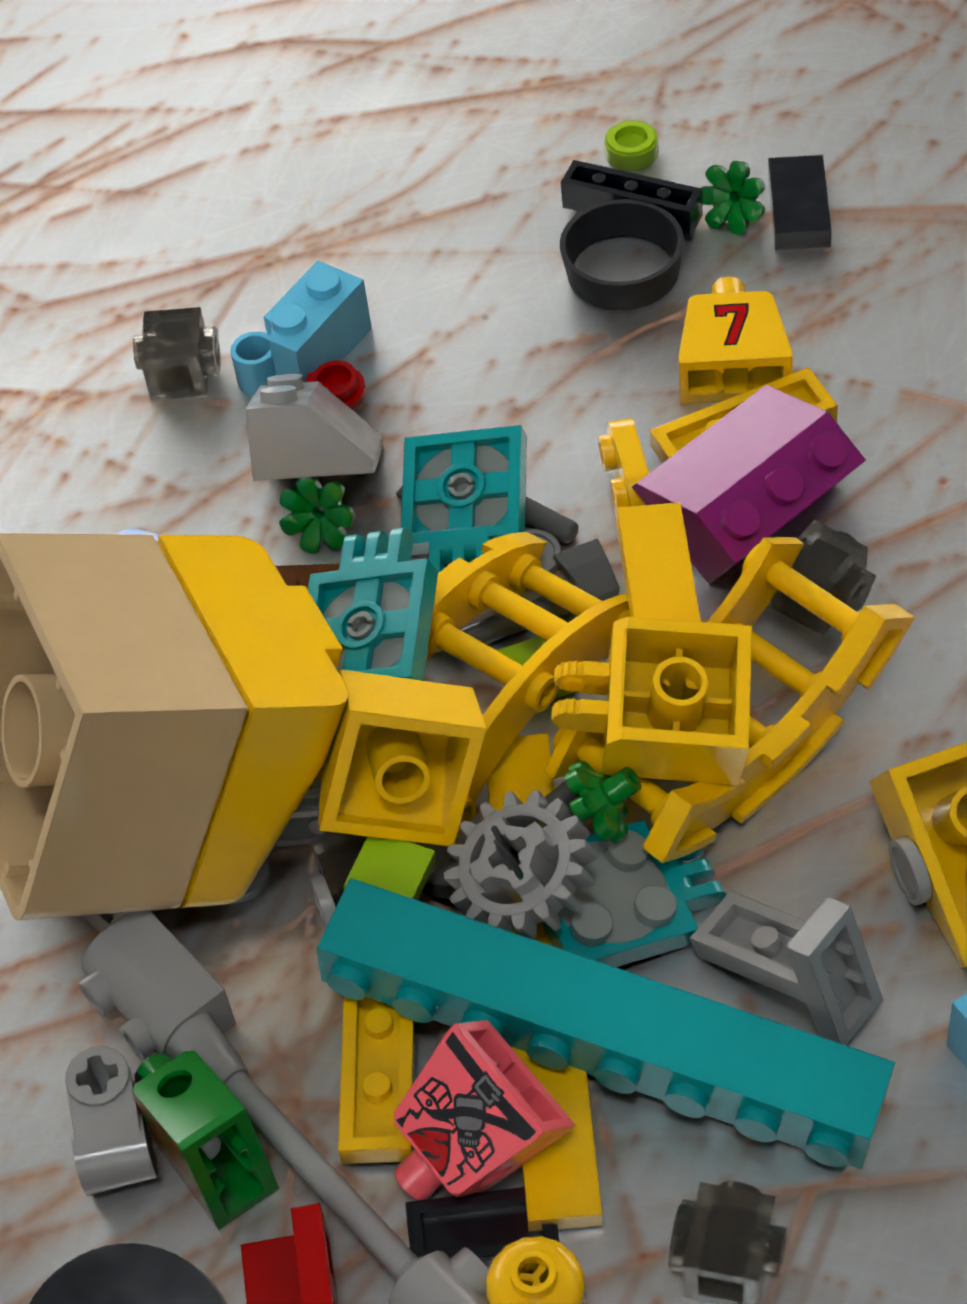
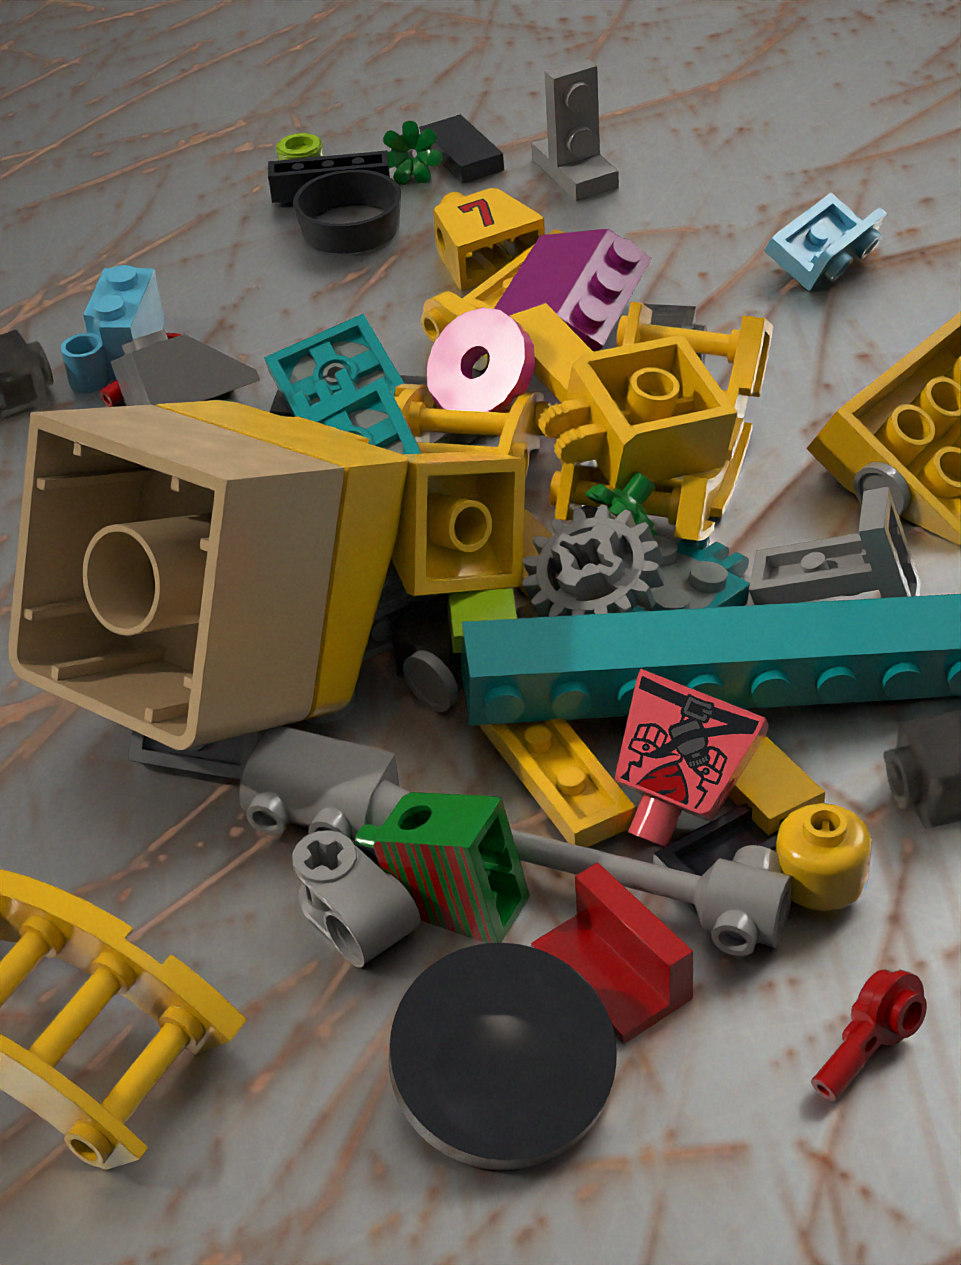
camera: 30 degrees left, 10 degrees down
none -> tile [427,307,535,413]
none -> light grey bracket [531,58,619,201]

